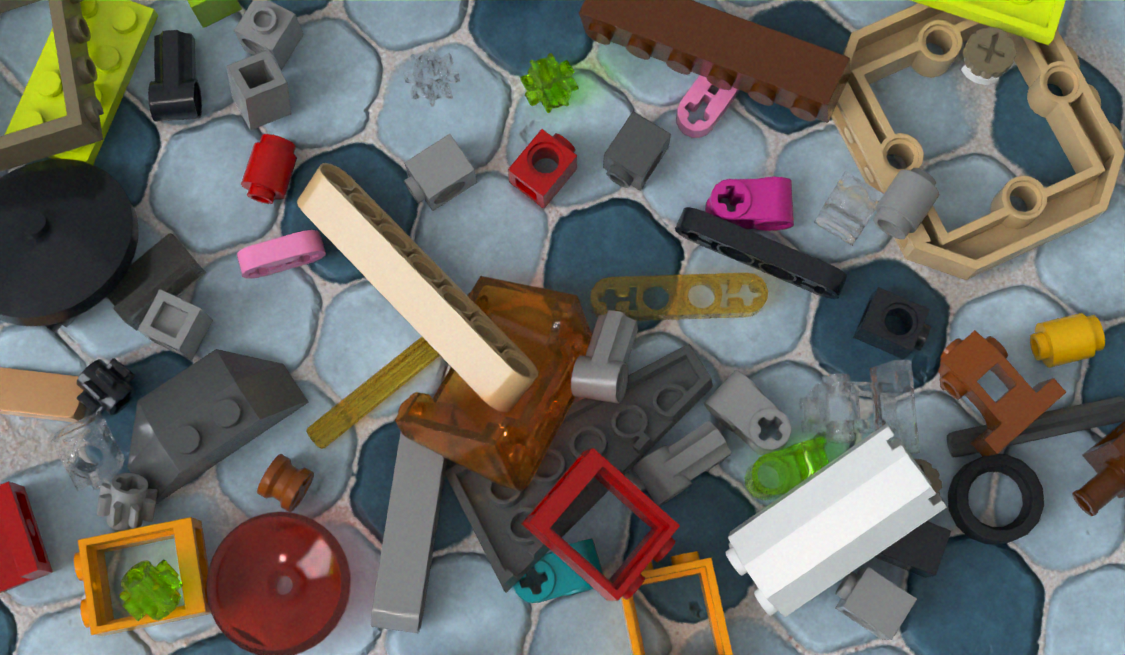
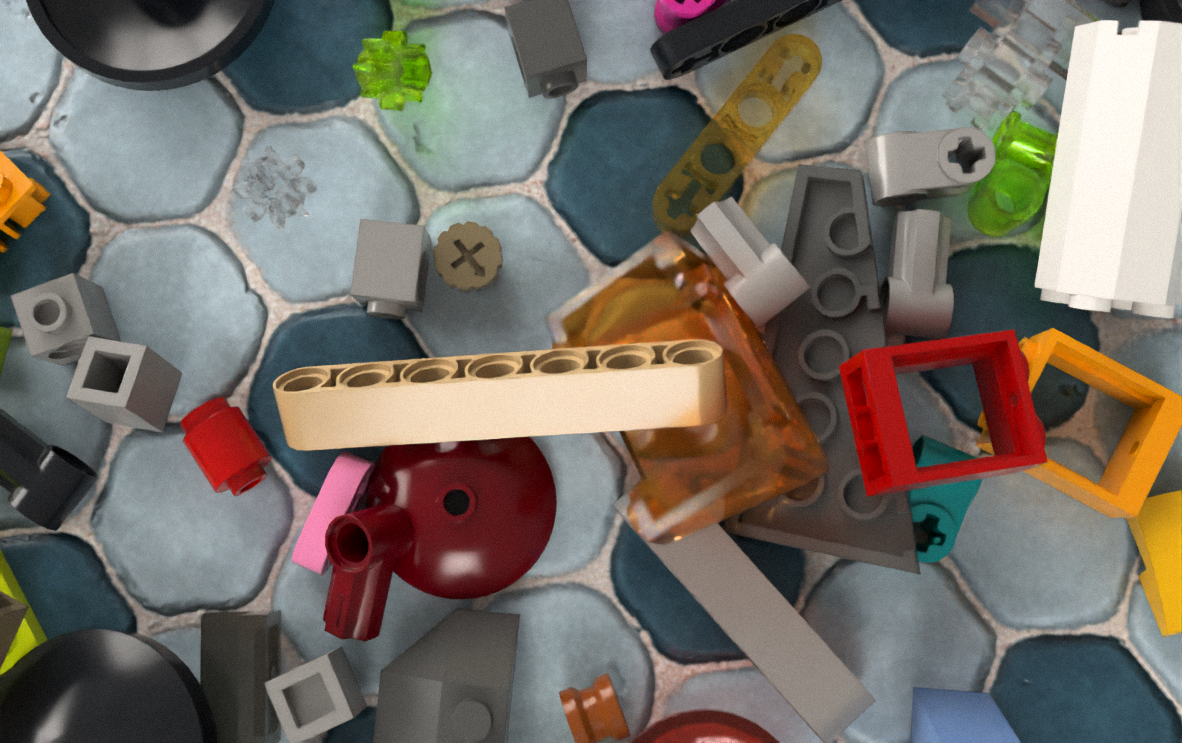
camera: 55 degrees left, 5 degrees up
clear yellow axle [306,337,440,449] -> none
red brick [508,129,577,209] -> none
none -> dark red piece [323,503,413,641]
none -> dark red dish [366,437,557,600]
none -> dark tan piece [433,221,503,293]

